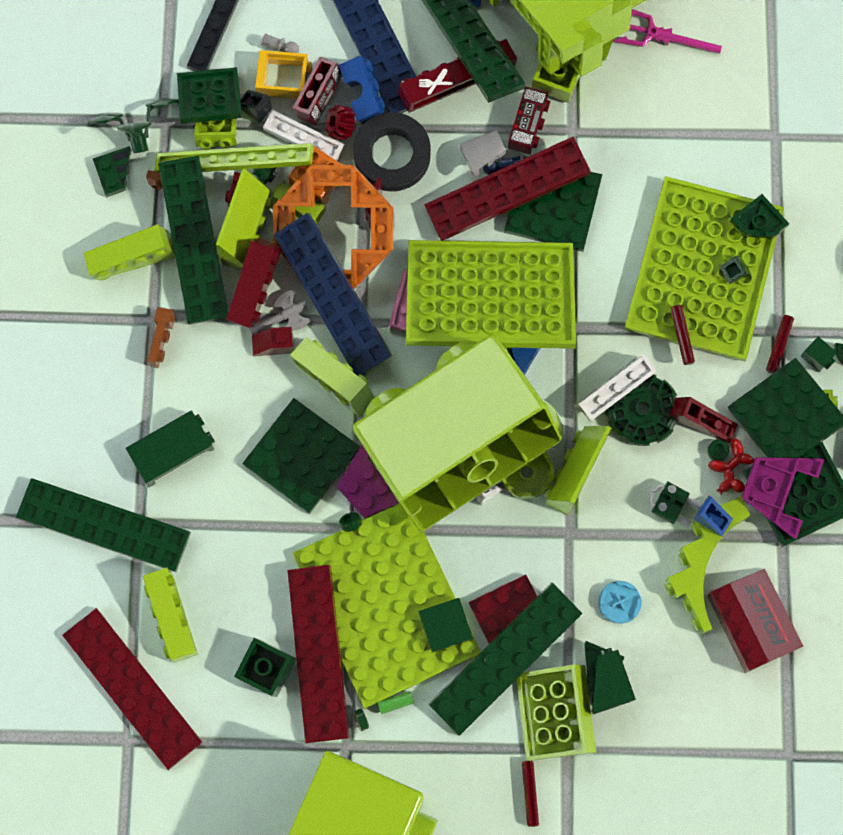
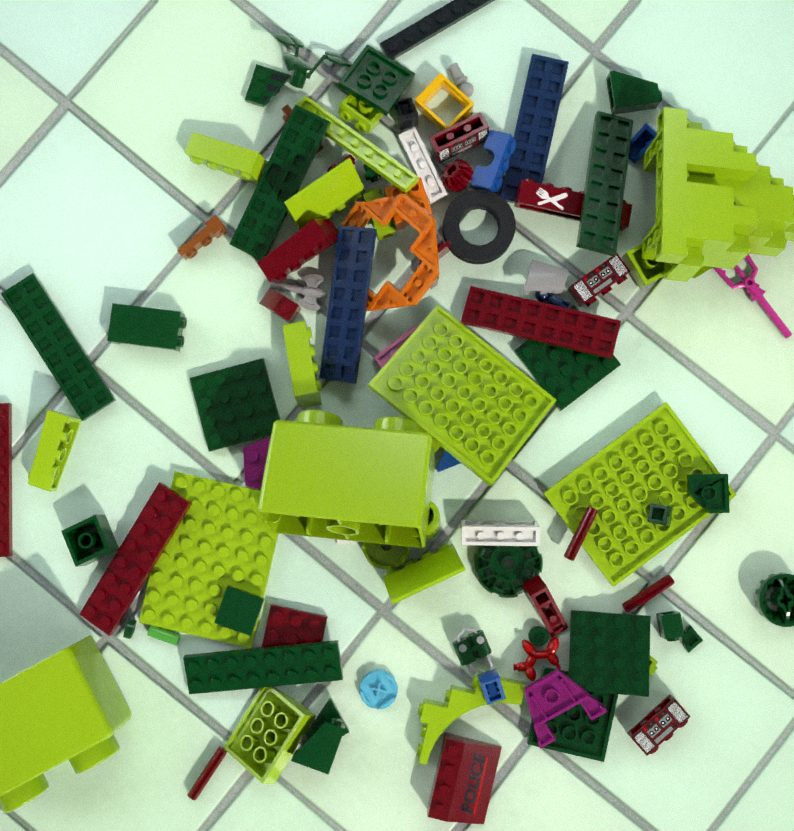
camera: 40 degrees right, 10 degrees up
dark green tile [339,512,362,532] -> none

